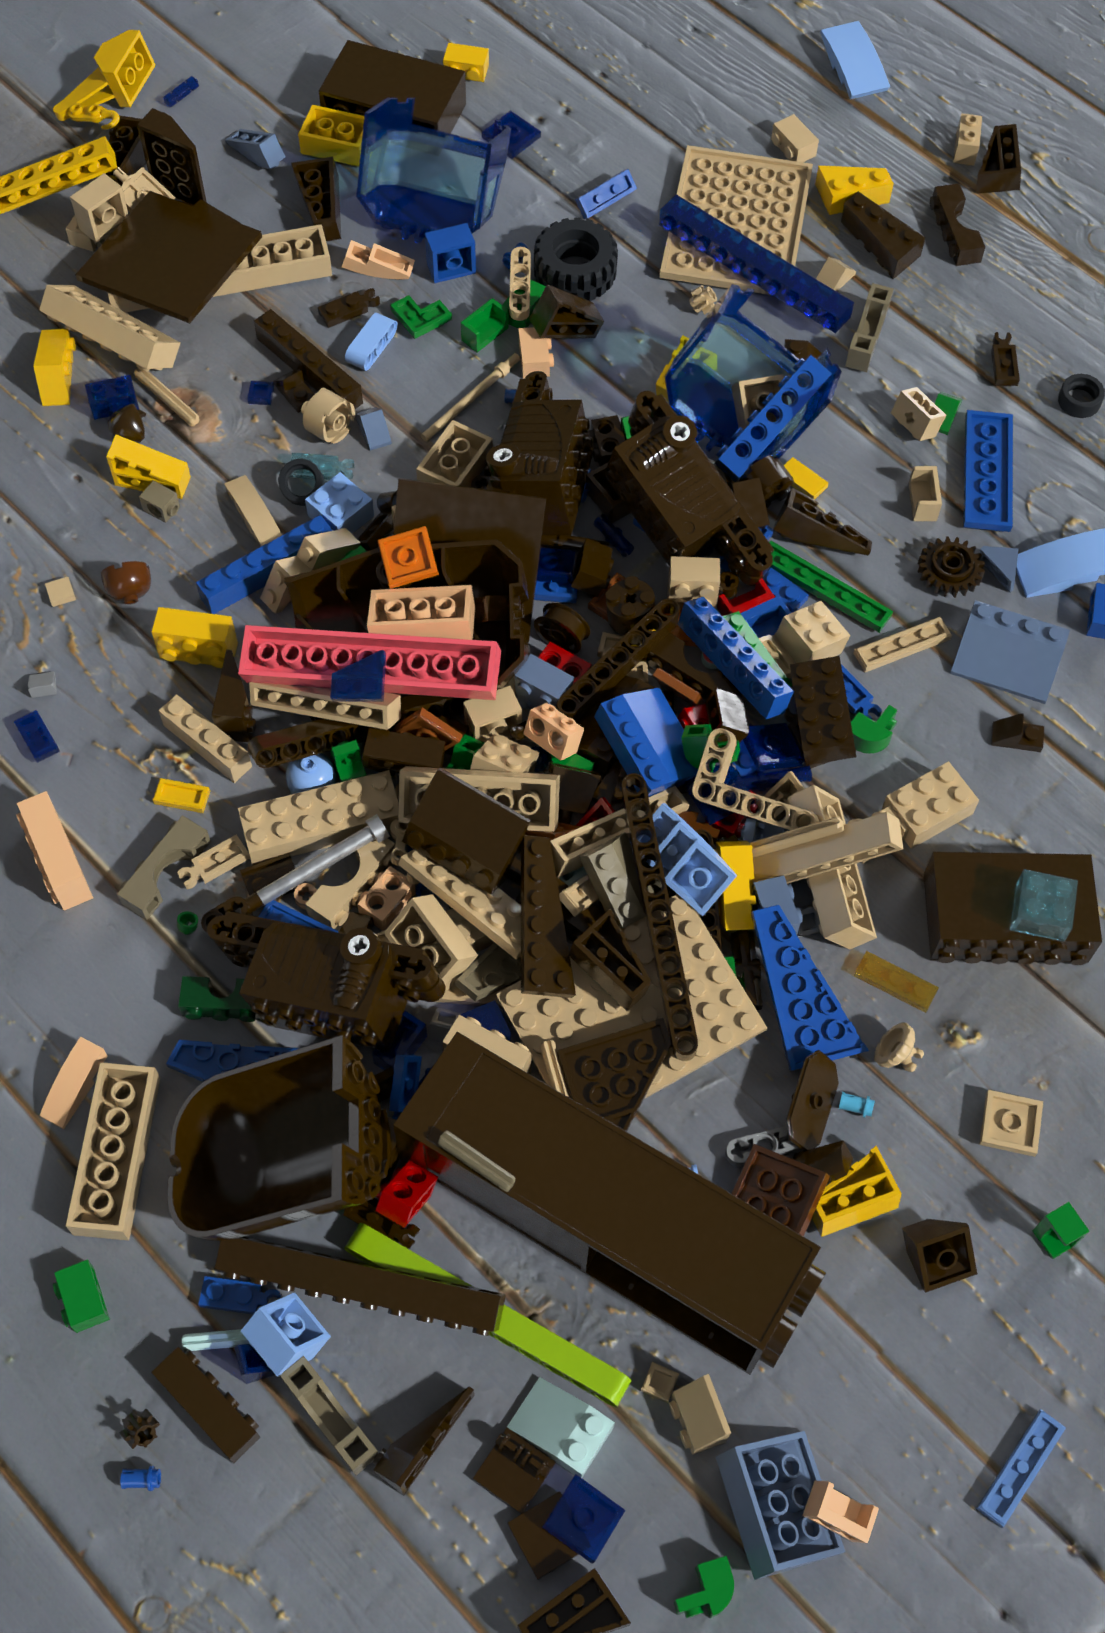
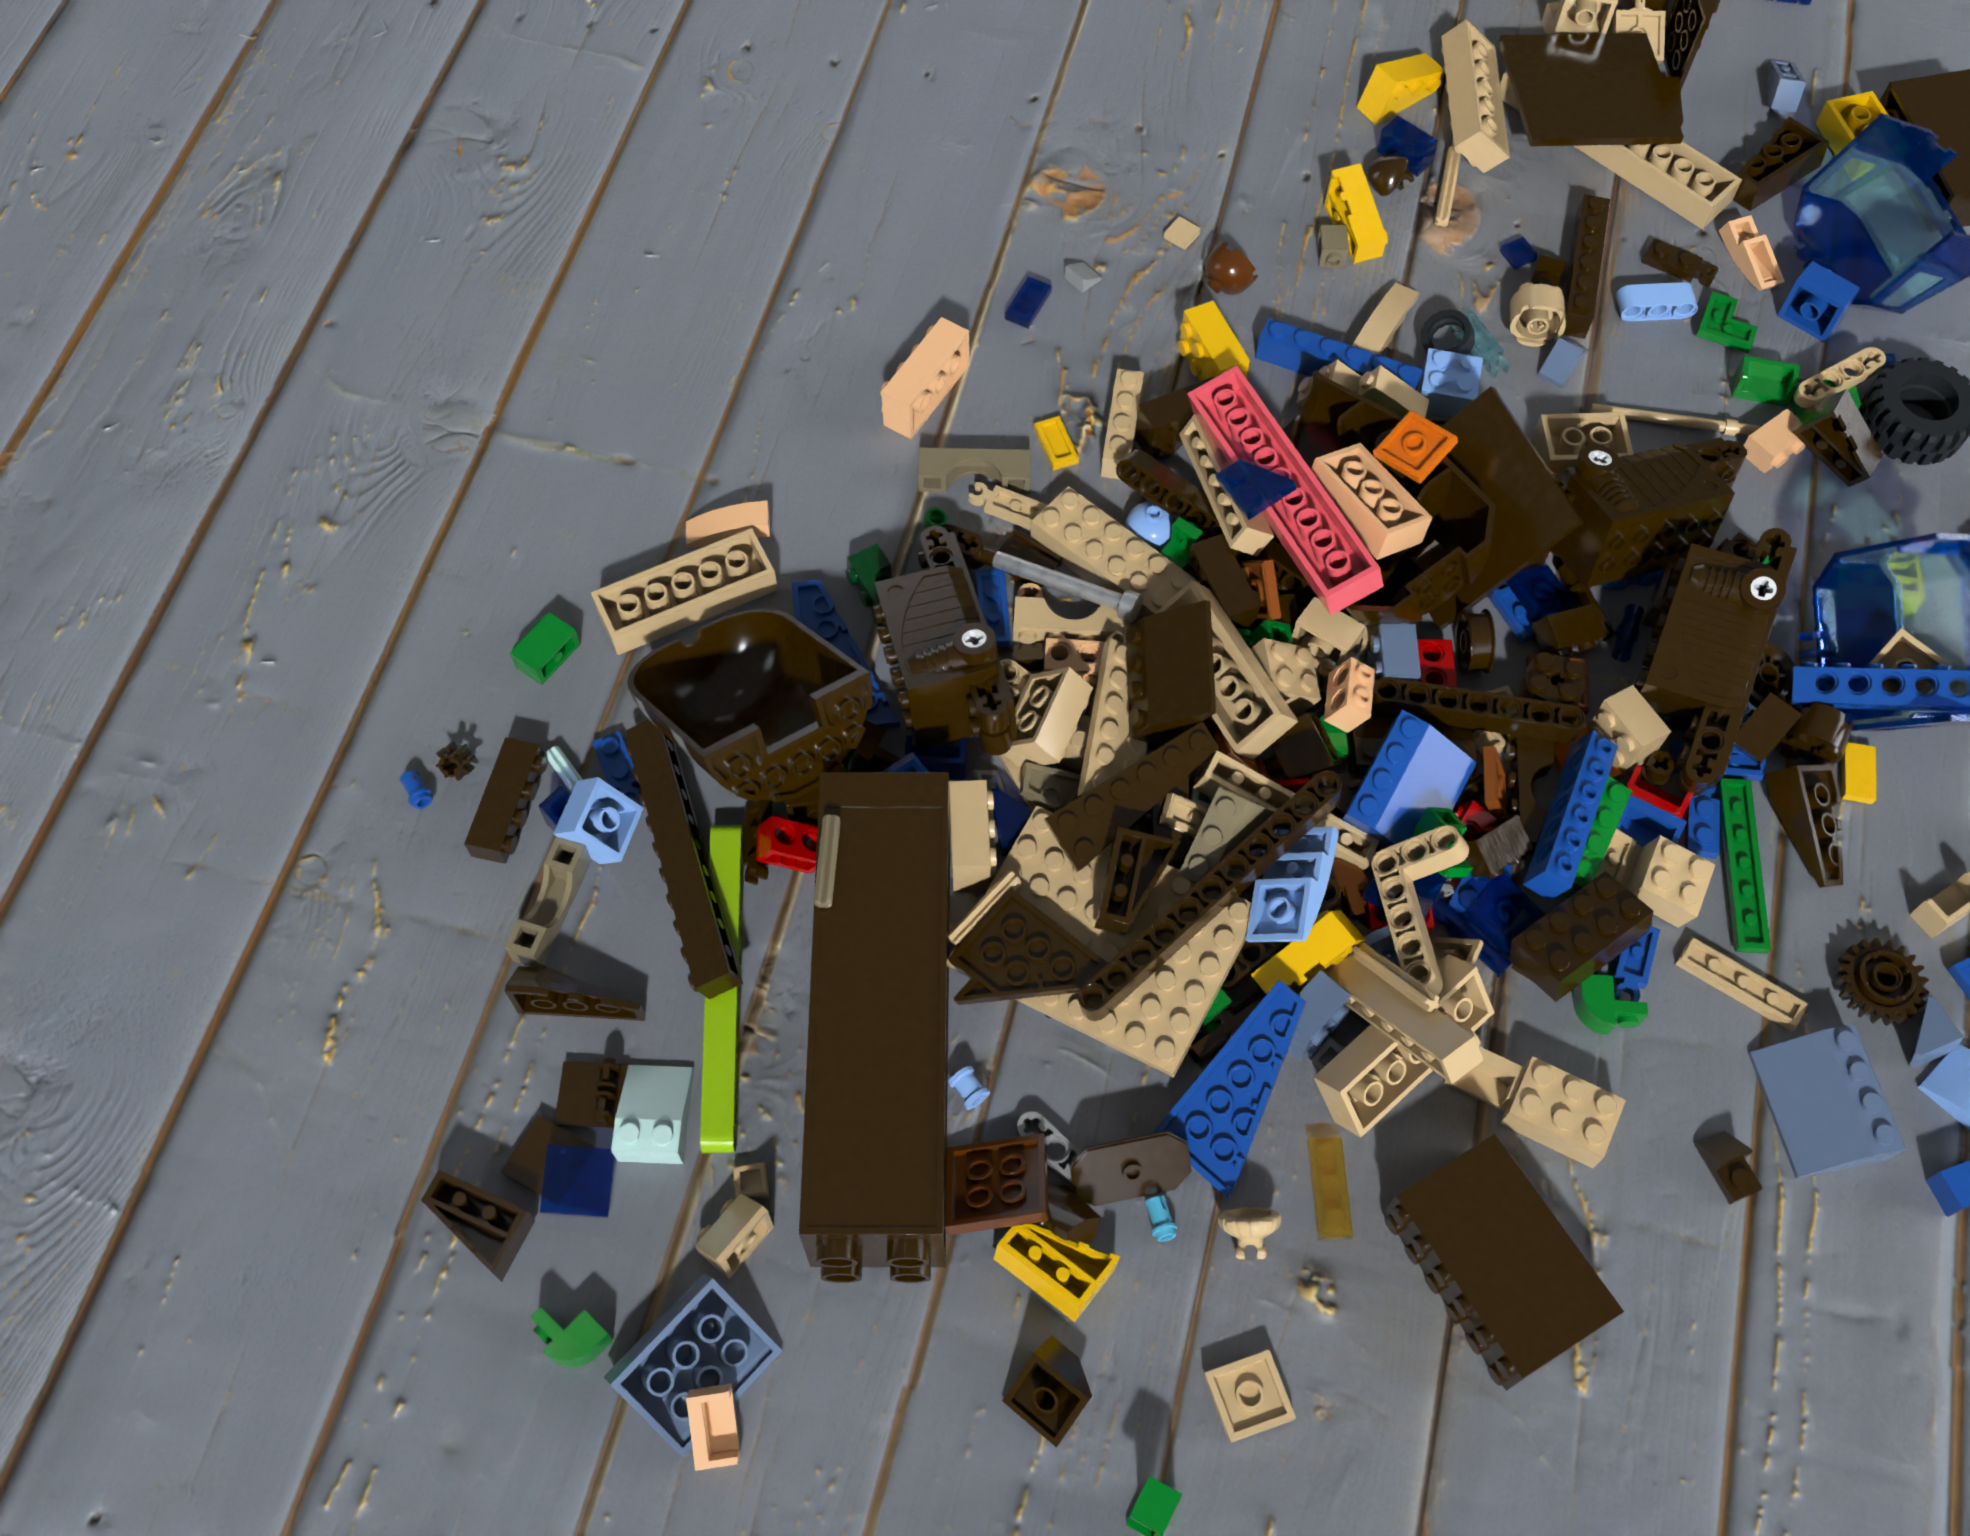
camera: 60 degrees right, 0 degrees up
clear light blue brick [1010,869,1078,942] -> none

